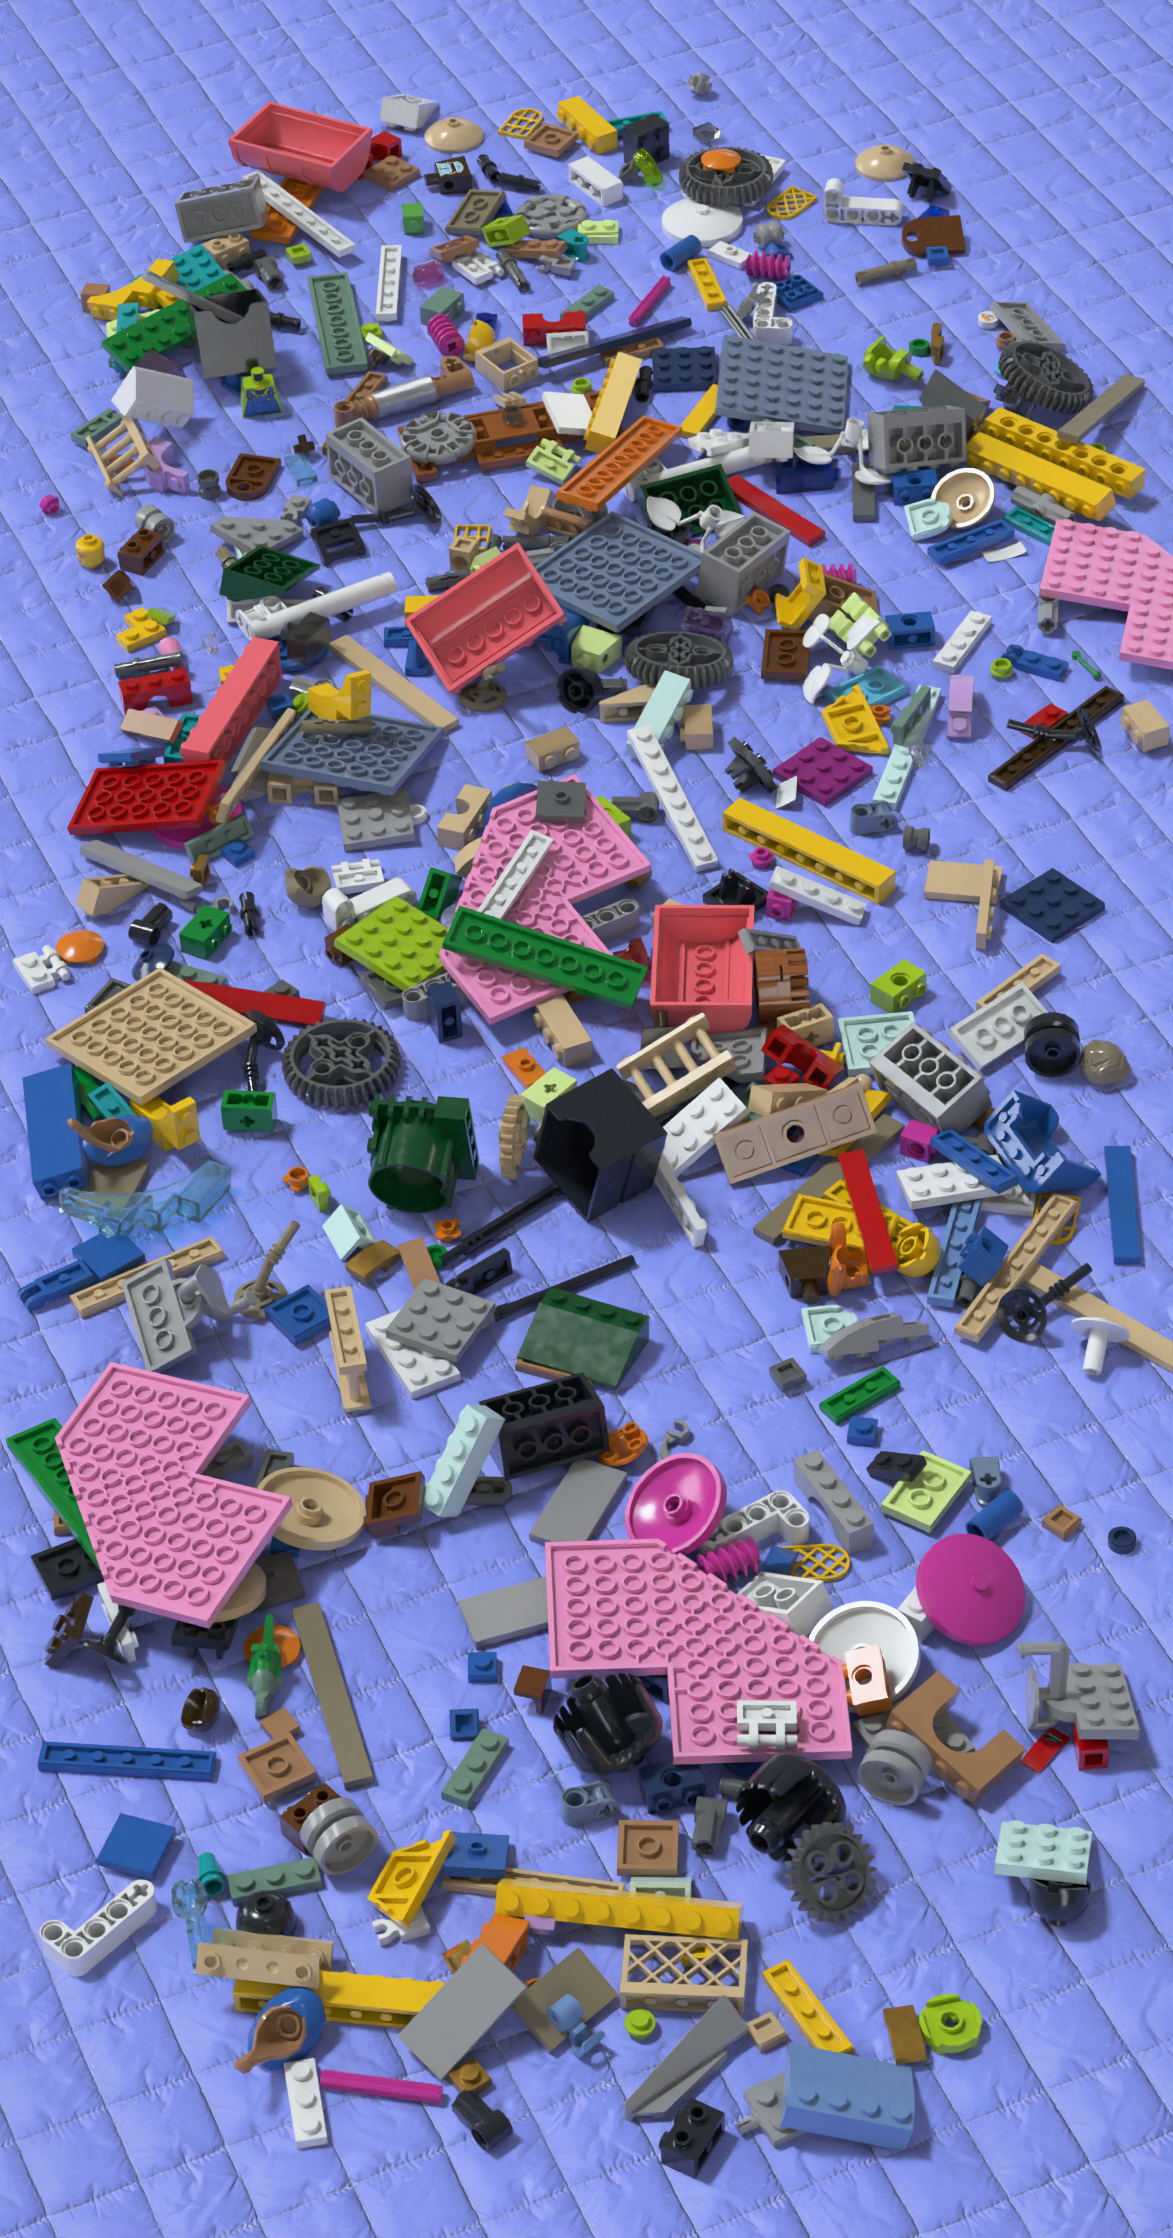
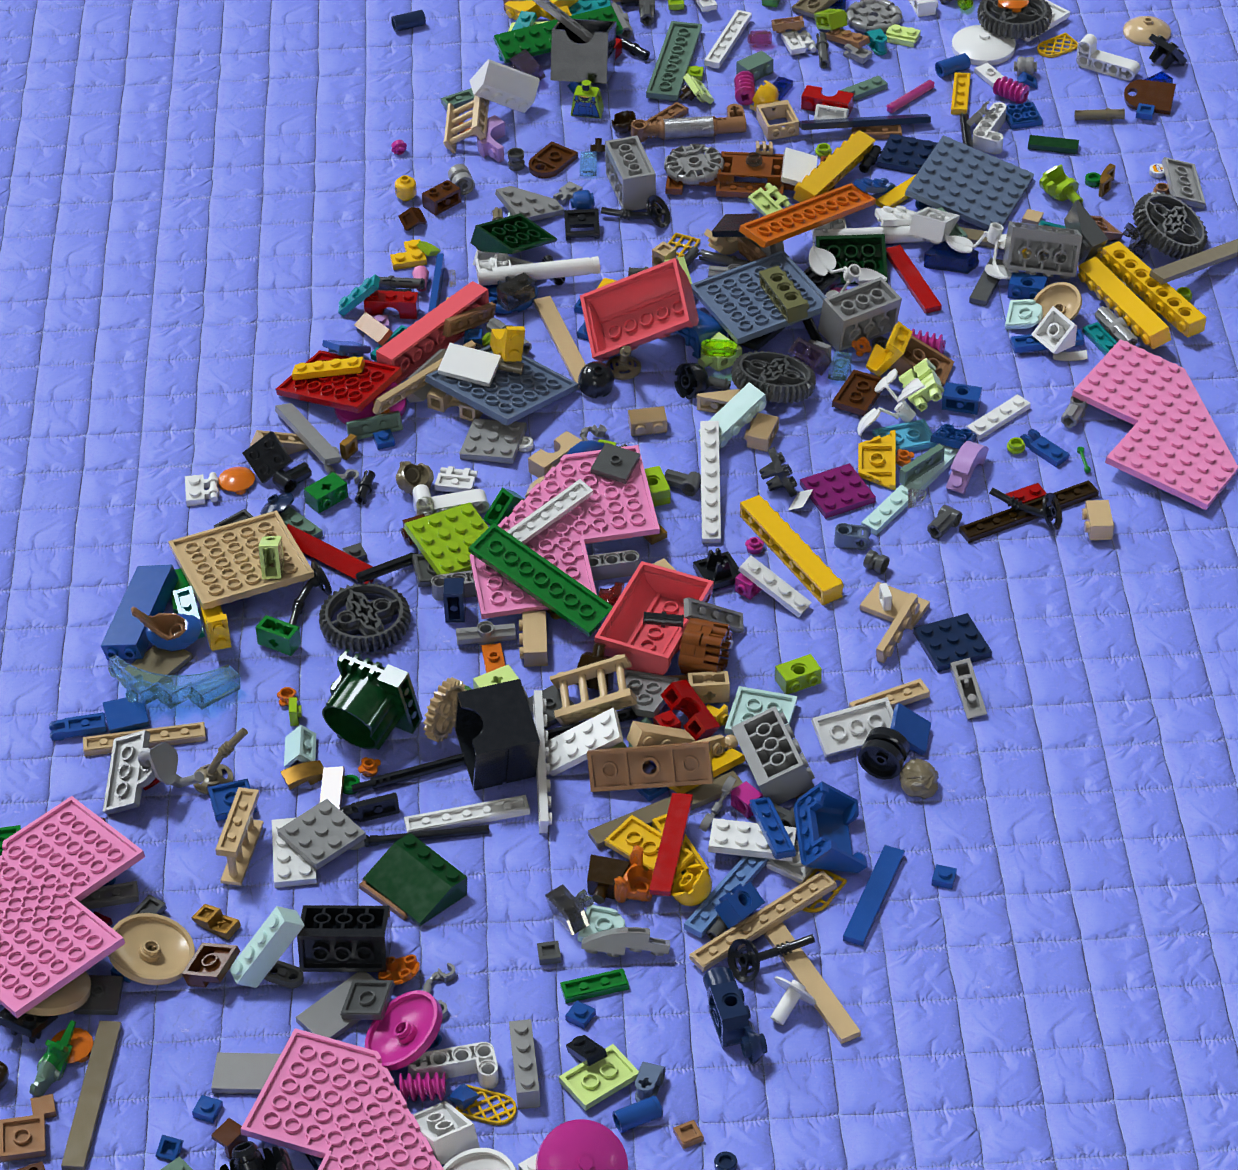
camera: 20 degrees right, 0 degrees up
none -> pearl gold slope [191,904,241,940]
none -> black plate [242,431,293,483]
none -> yellowish green torso [258,536,284,579]
none -> yellow plate [291,357,365,381]
none -> teal plate [338,274,380,316]
none -> dark grey plate [340,980,395,1020]
none -> black axle [356,553,416,583]
none -> white tile [404,795,530,833]
none -> blue tile [428,253,445,312]
none -> white tile [438,343,501,387]
none -> medium nougat tile [443,302,496,337]
none -> light grey piece [456,621,516,646]
none -> clear smoke brick [545,884,594,935]
none -> black cylinder [578,361,614,398]
none -> light grey piece [580,424,607,441]
none -> dark brown hair [612,111,636,133]
none -> black pin [643,612,684,628]
none -> light grey piece [699,775,737,832]
none -> clear neon green plate [701,339,737,357]
none -> dark blue brick [703,966,767,1065]
none -> black tile [712,213,759,237]
none -> olive brick [759,266,809,323]
none -> clear light blue plate [828,351,852,381]
none -> blue hinge [854,178,896,194]
none -> white tile [879,583,892,611]
none -> blue tile [891,703,931,756]
none -> dark grey piece [927,505,962,539]
none -> blue tile [930,424,977,449]
none -> light grey slope [950,658,987,720]
none -> tan tile [1022,209,1044,225]
none -> dark green tile [1028,135,1079,154]
none -> white slope [1031,306,1077,354]

